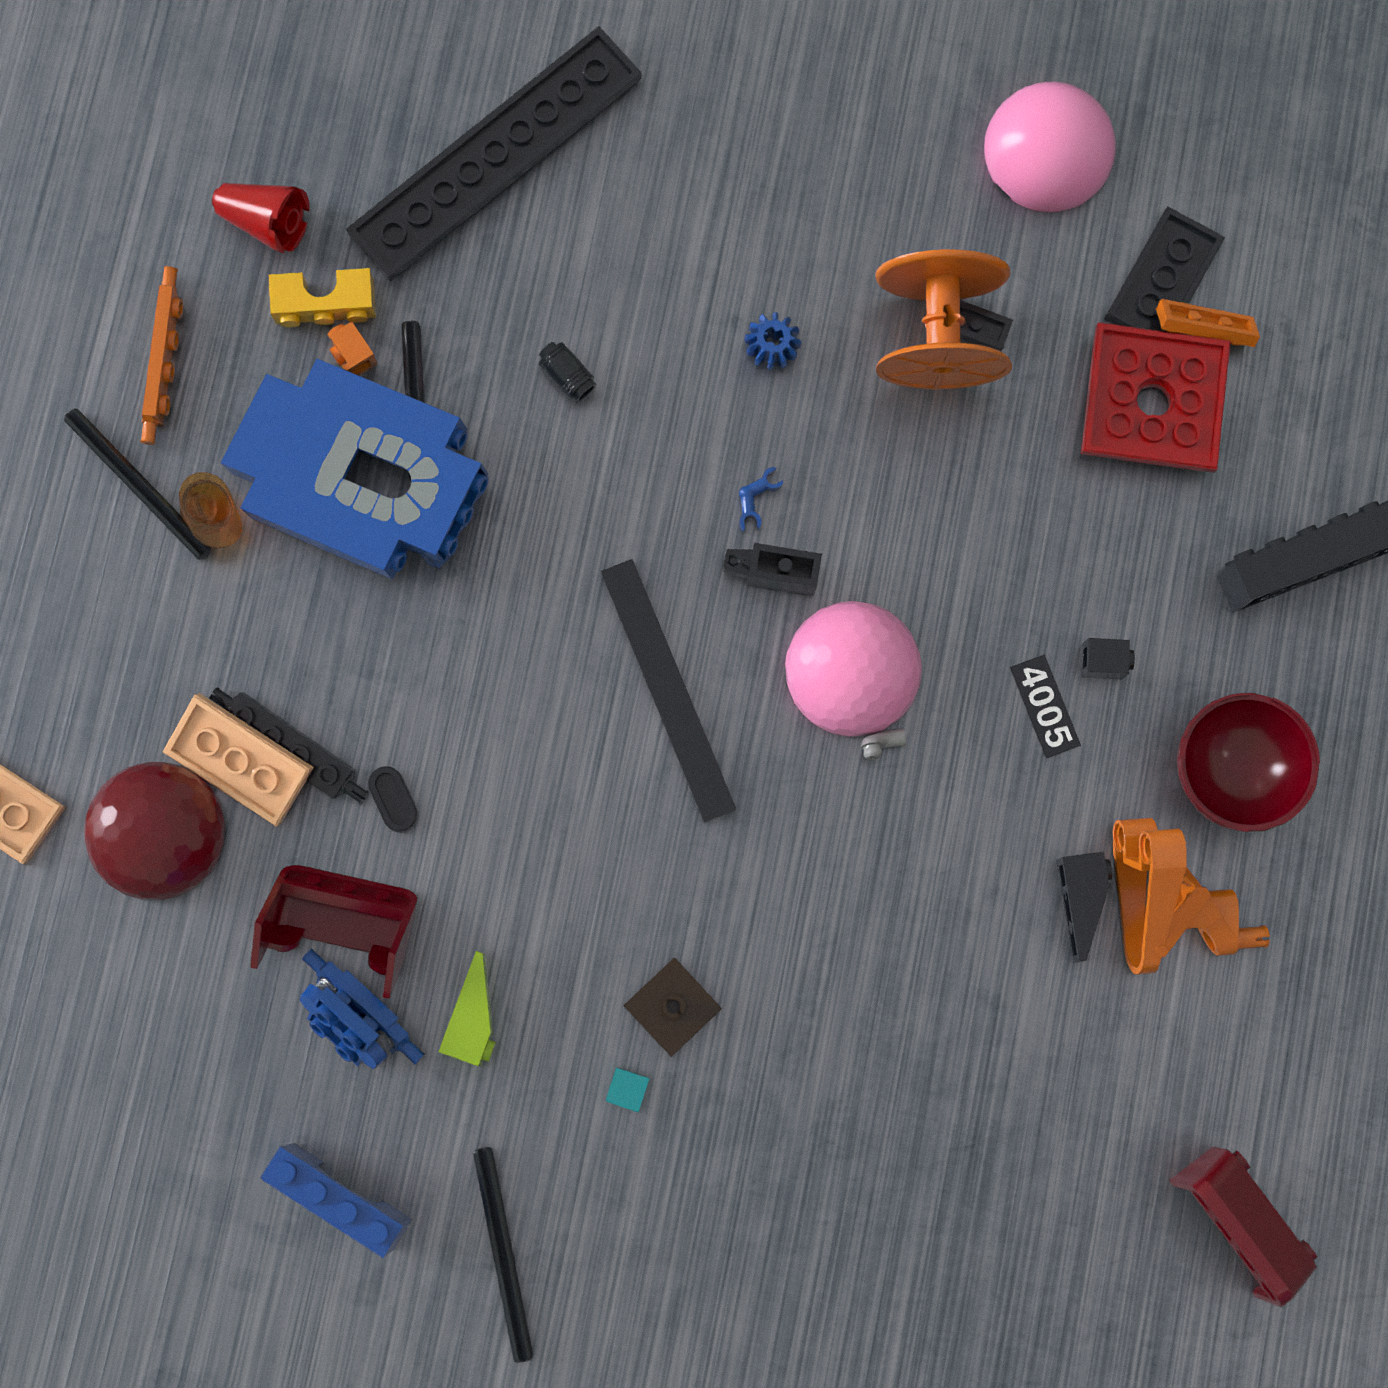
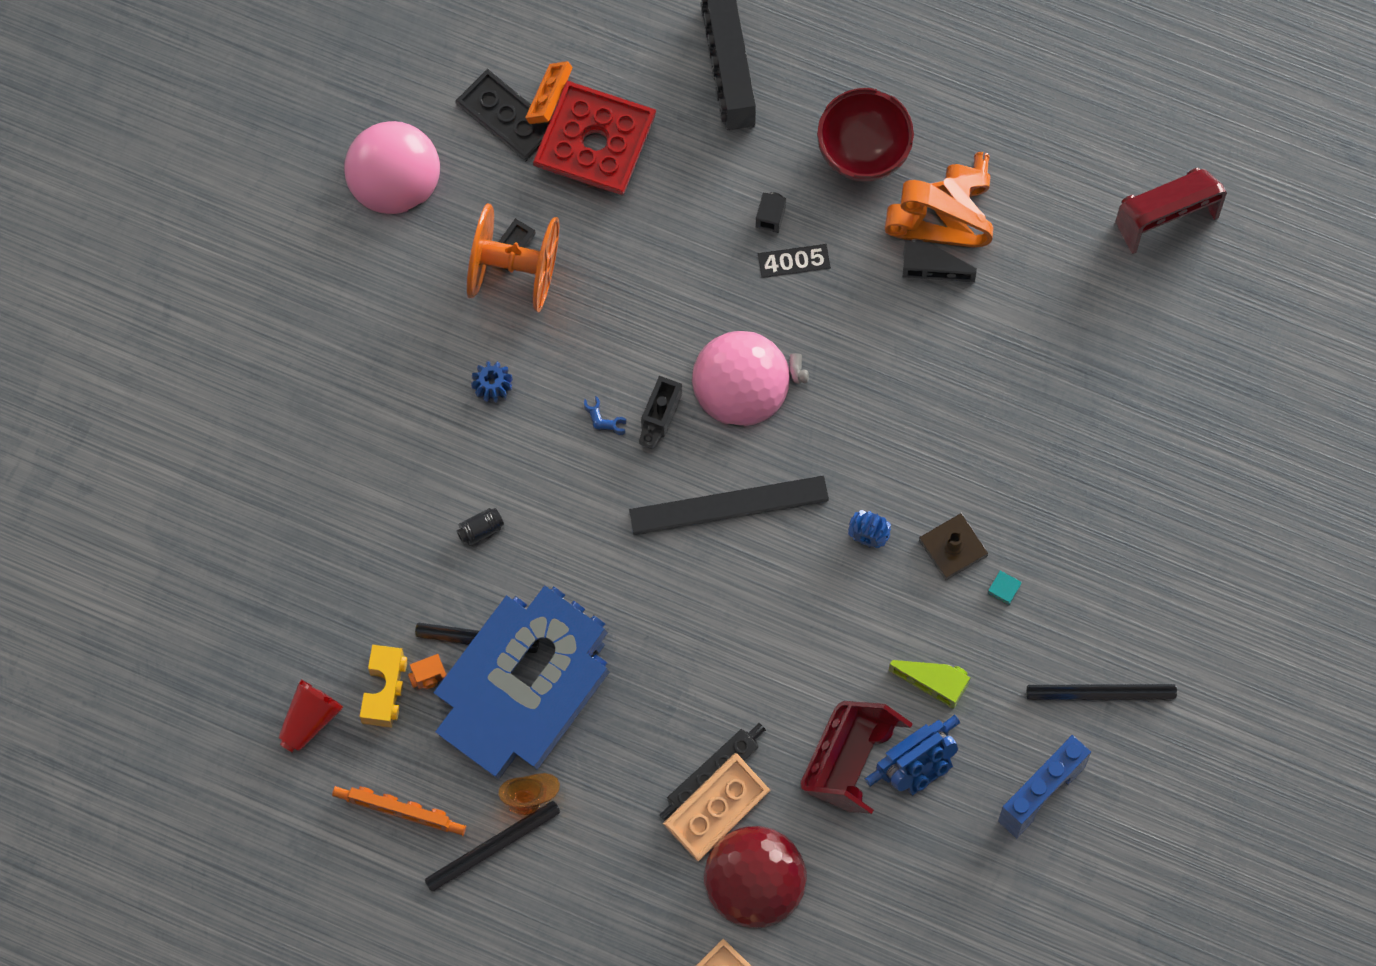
camera: 70 degrees left, 10 degrees down
black plate [346,26,642,282] -> none
black tile [368,766,419,833] -> none
none -> blue gear [848,510,891,548]

